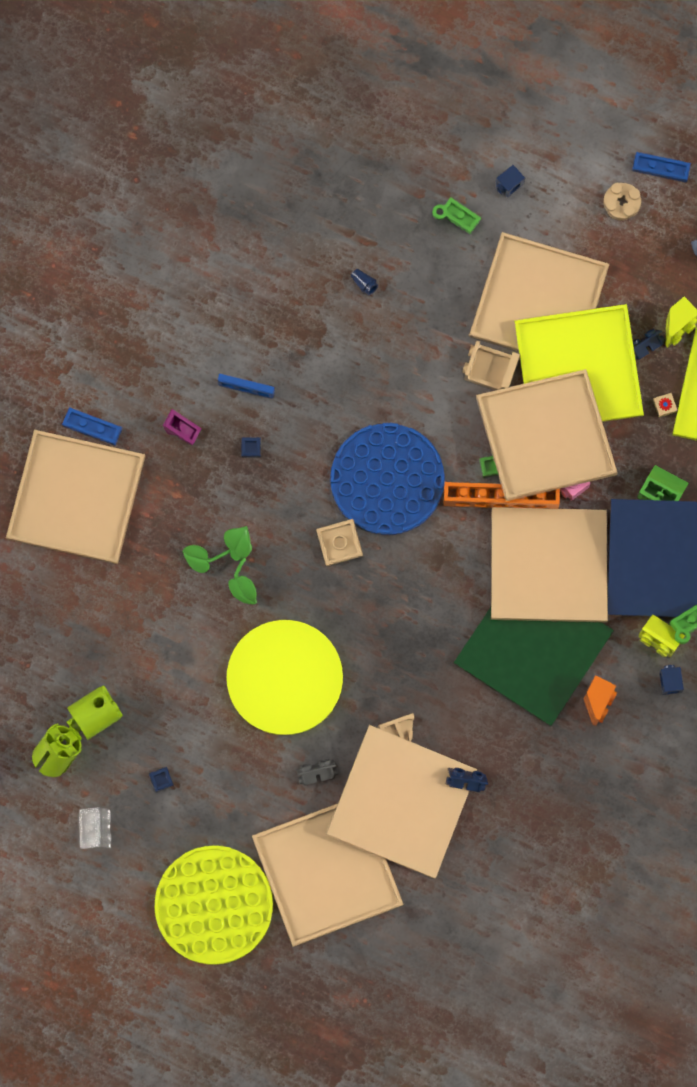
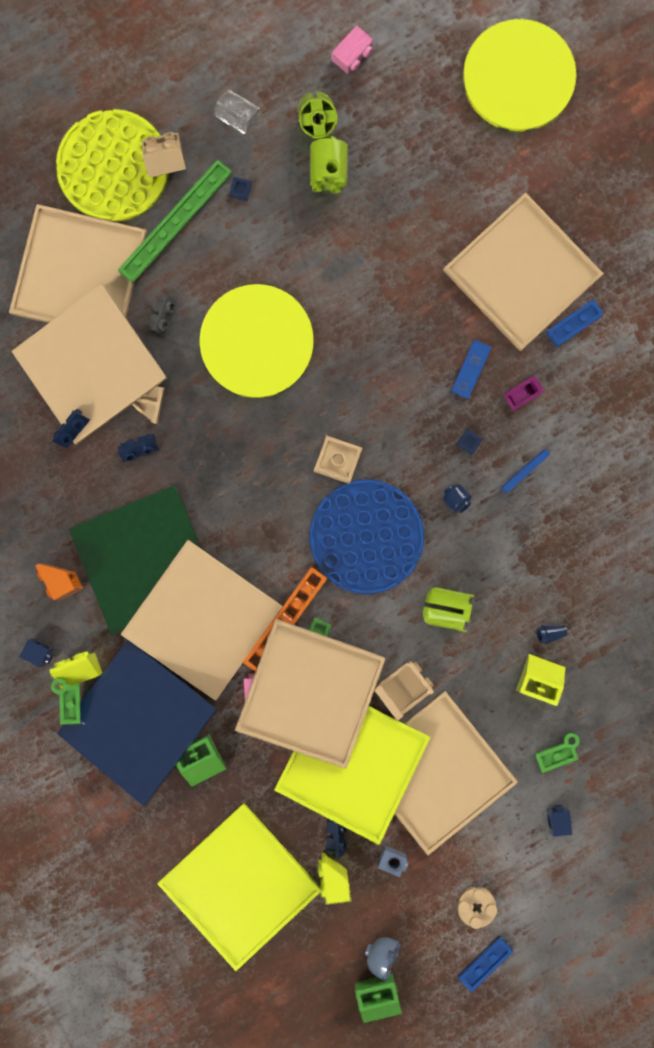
camera: 125 degrees right, 10 degrees up
bright green plant [183,526,257,604] -> none
tan tile [653,393,677,417] -> none
none -> dark blue hinge [117,434,160,462]
none -> bright green tile [118,160,232,284]
none -> tan slope [142,132,186,177]
none -> sand blue brick [377,845,409,877]
none -> lime cylinder [423,587,474,633]
none -> dark blue head [443,484,472,513]
none -> blue tile [451,339,492,400]
none -> neon yellow slope [516,654,566,706]

